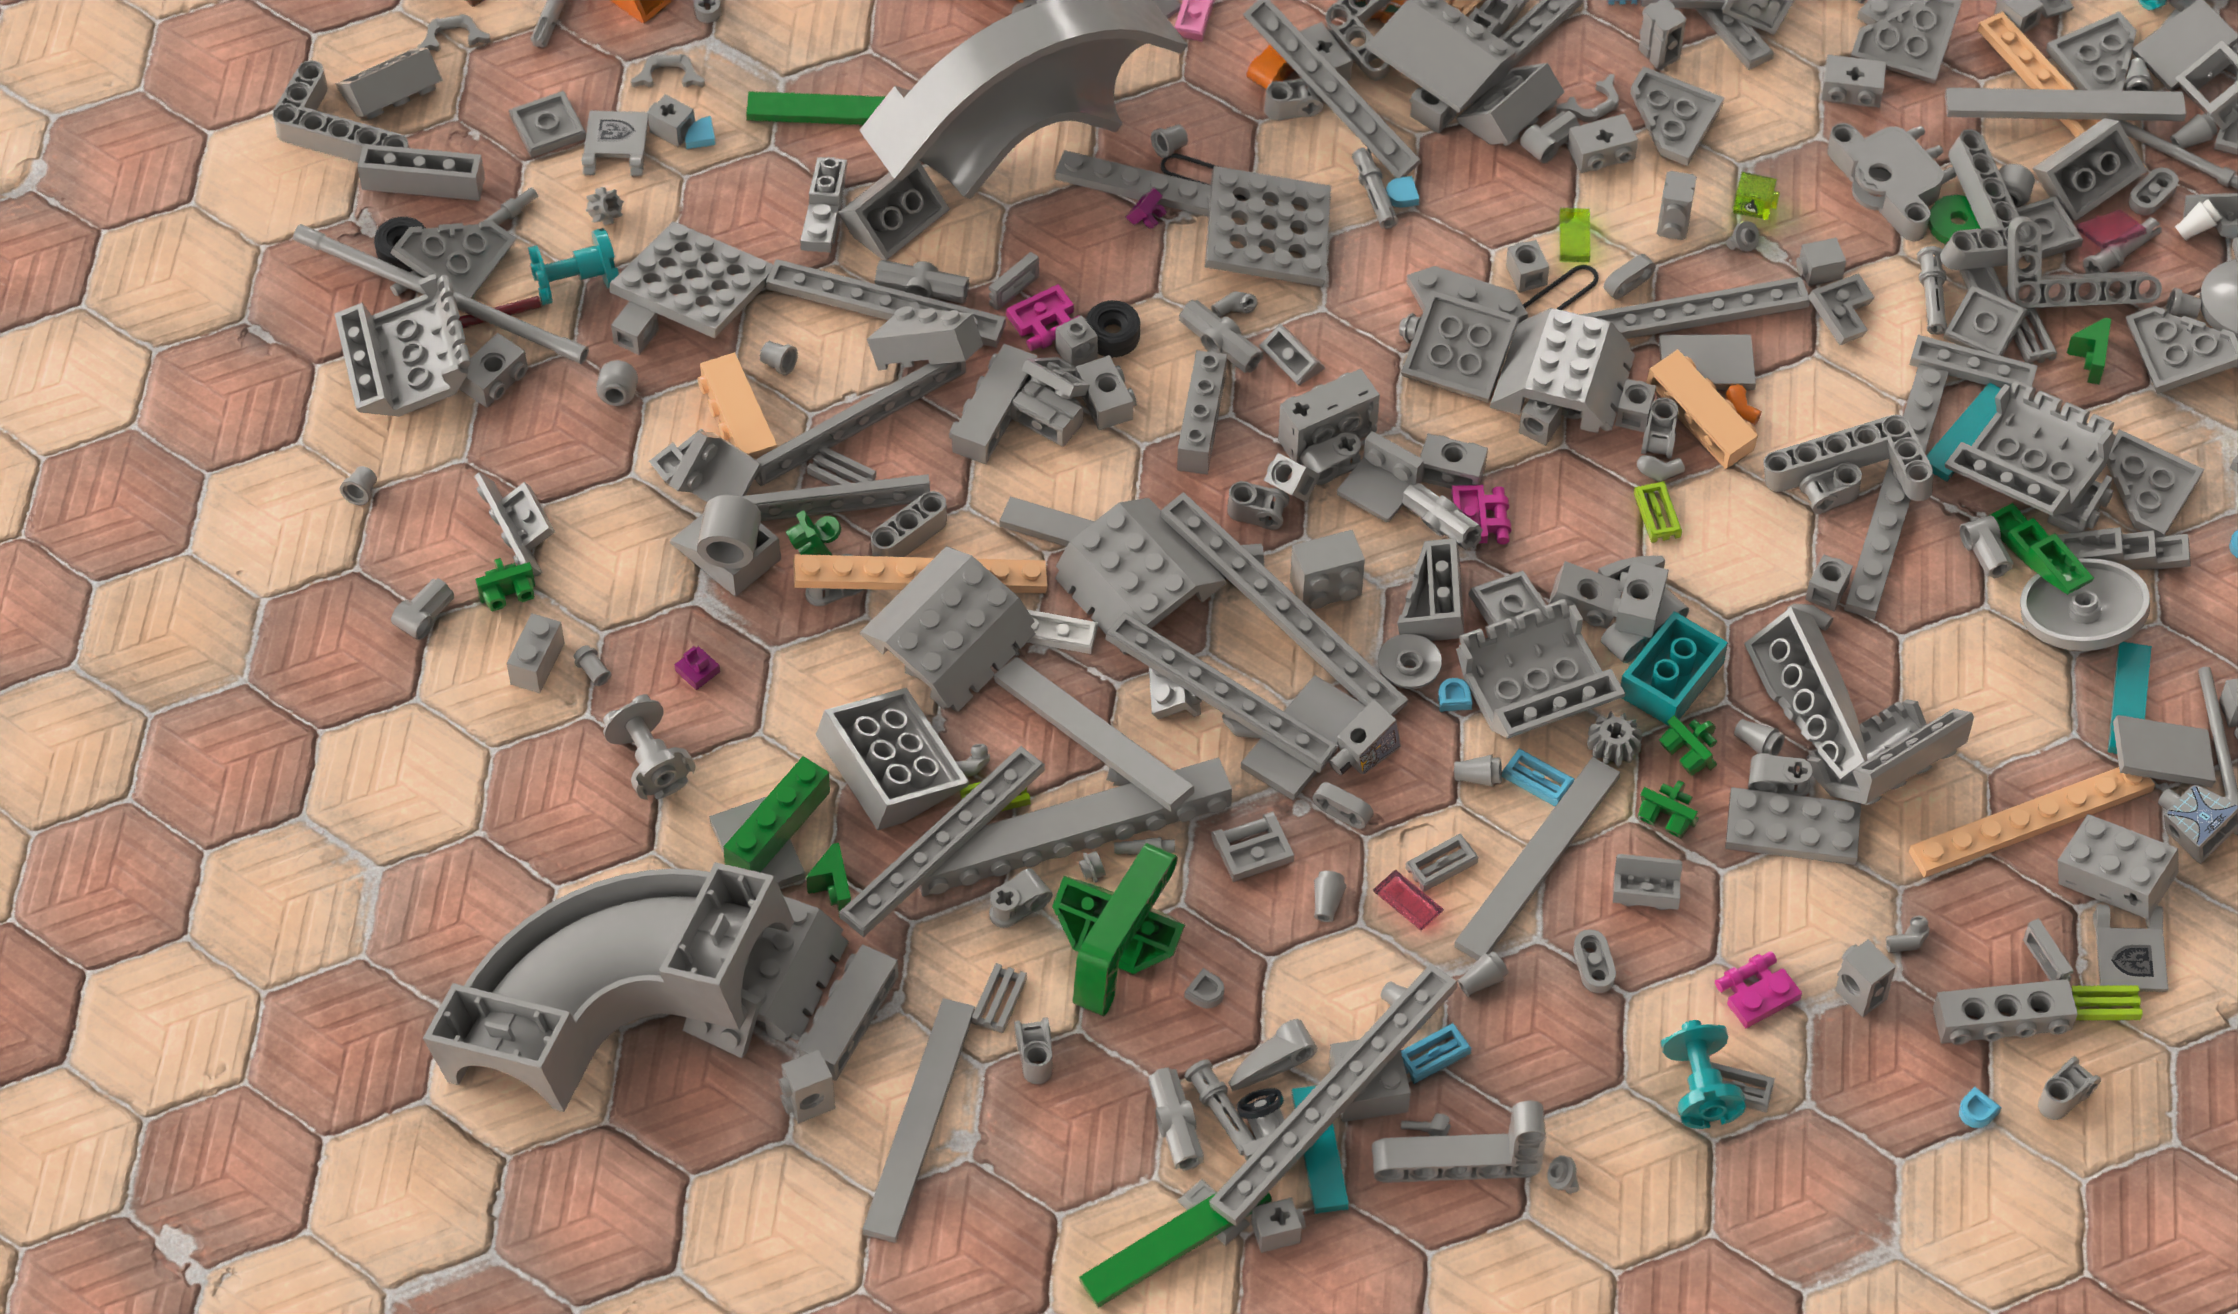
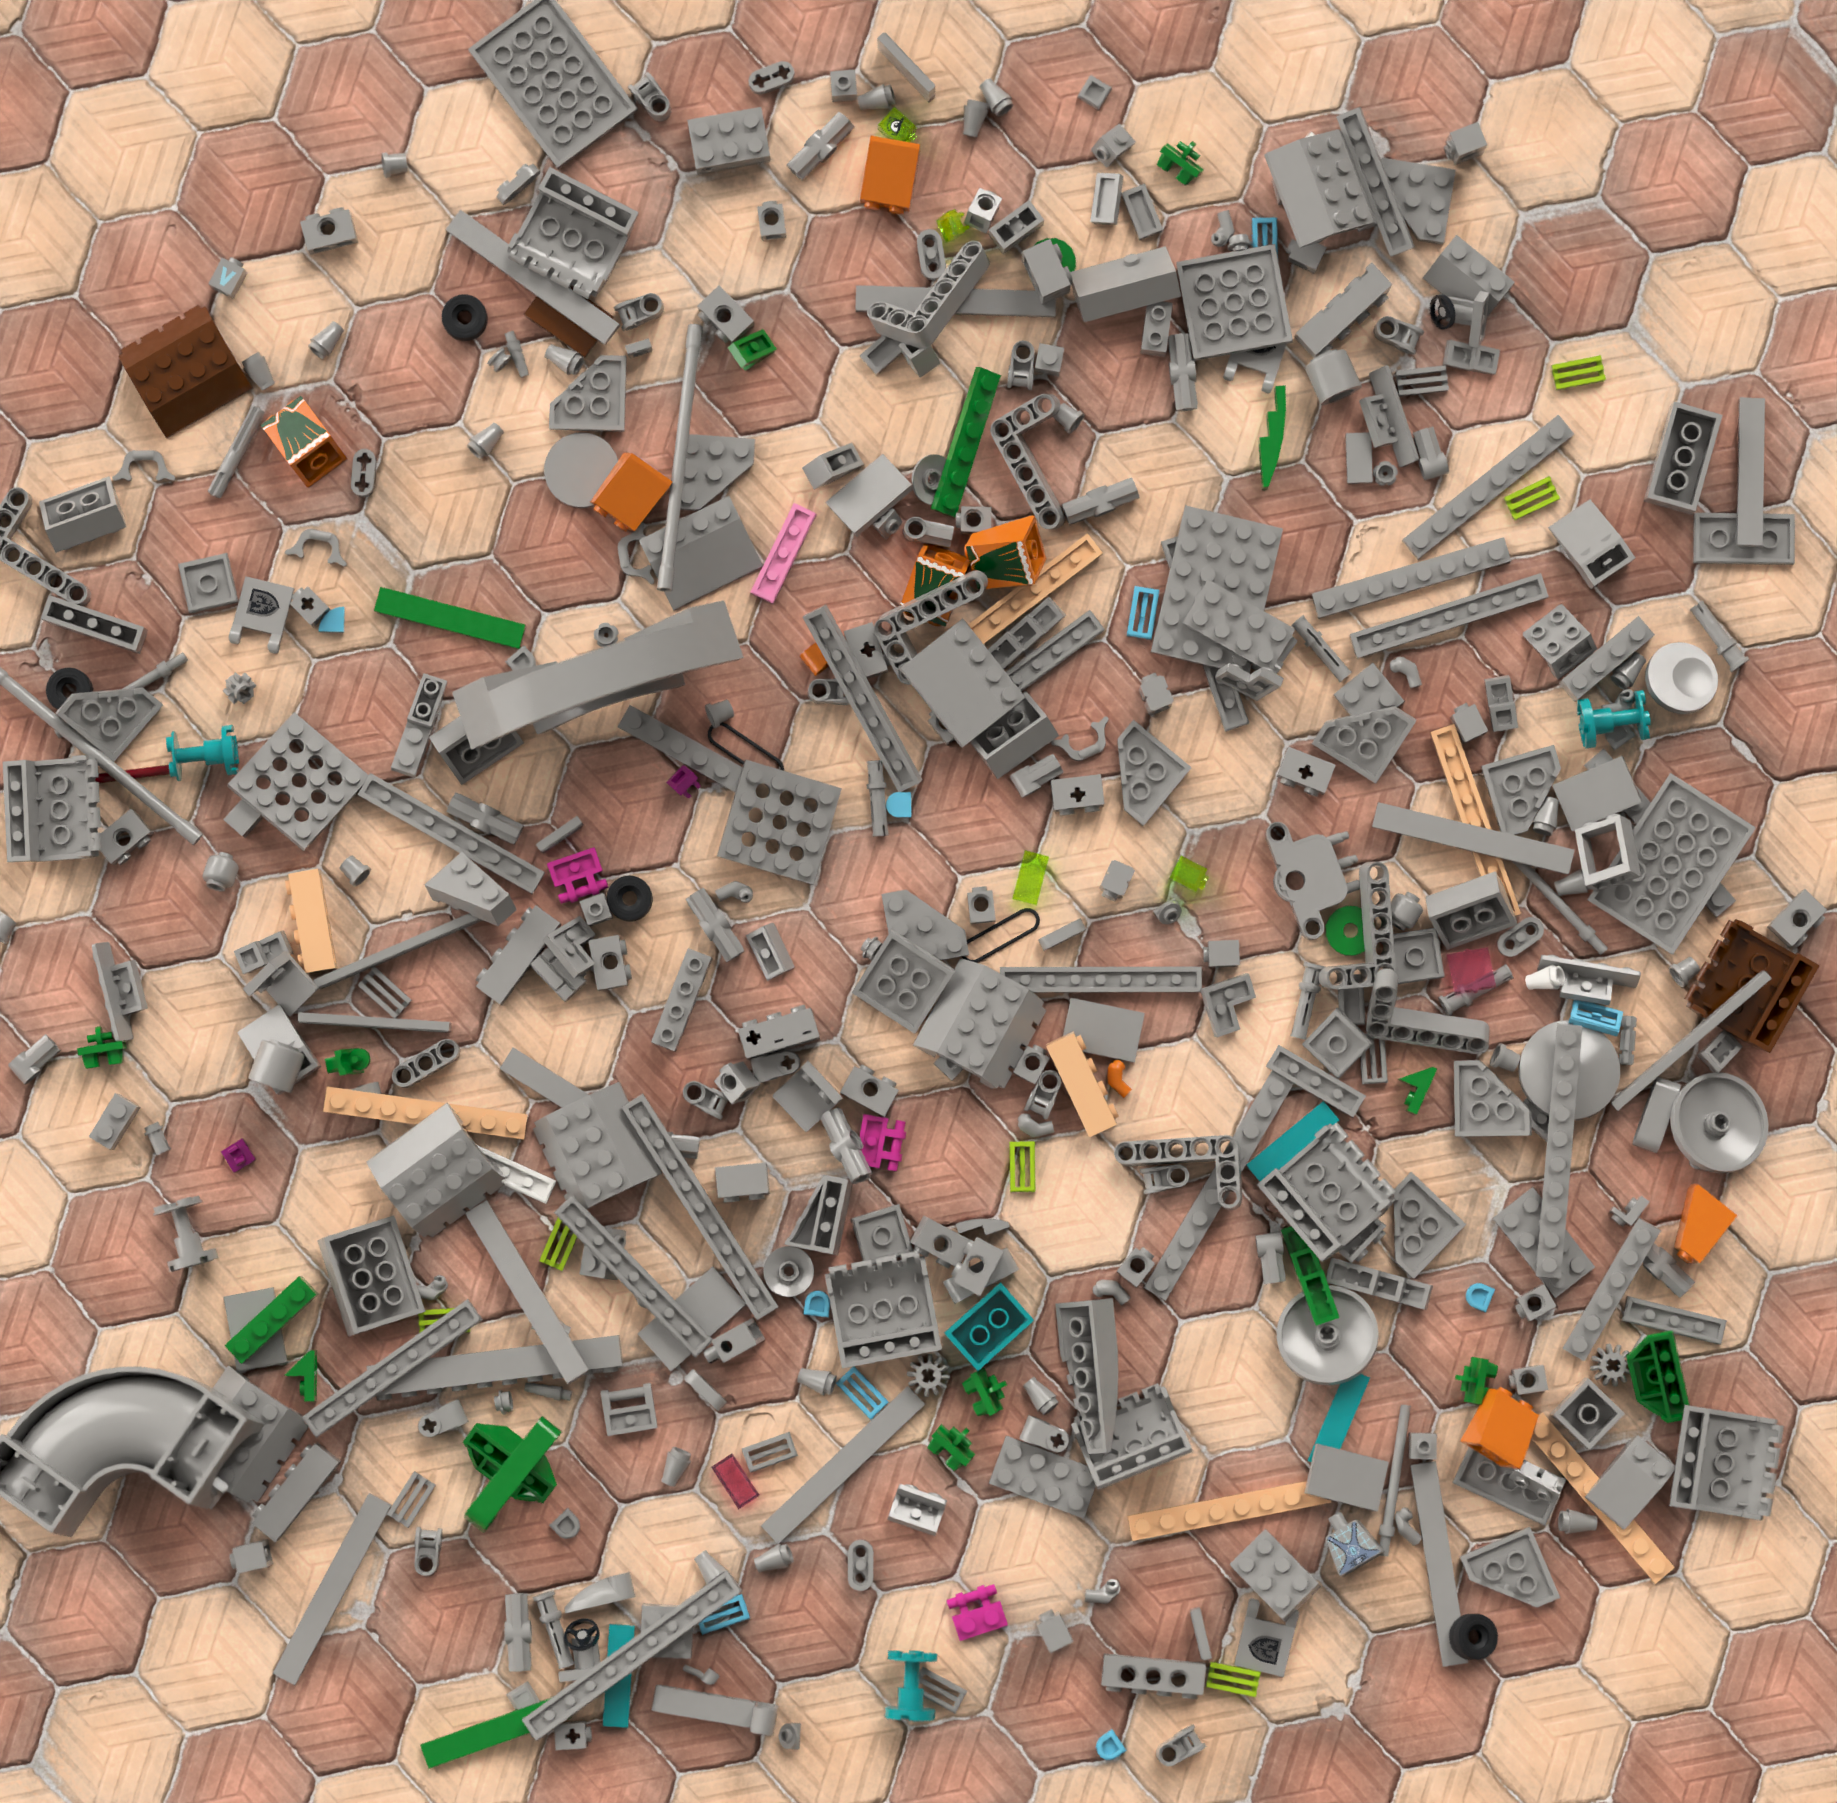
camera: 15 degrees right, 30 degrees up
none -> lime tile [539,1218,577,1271]

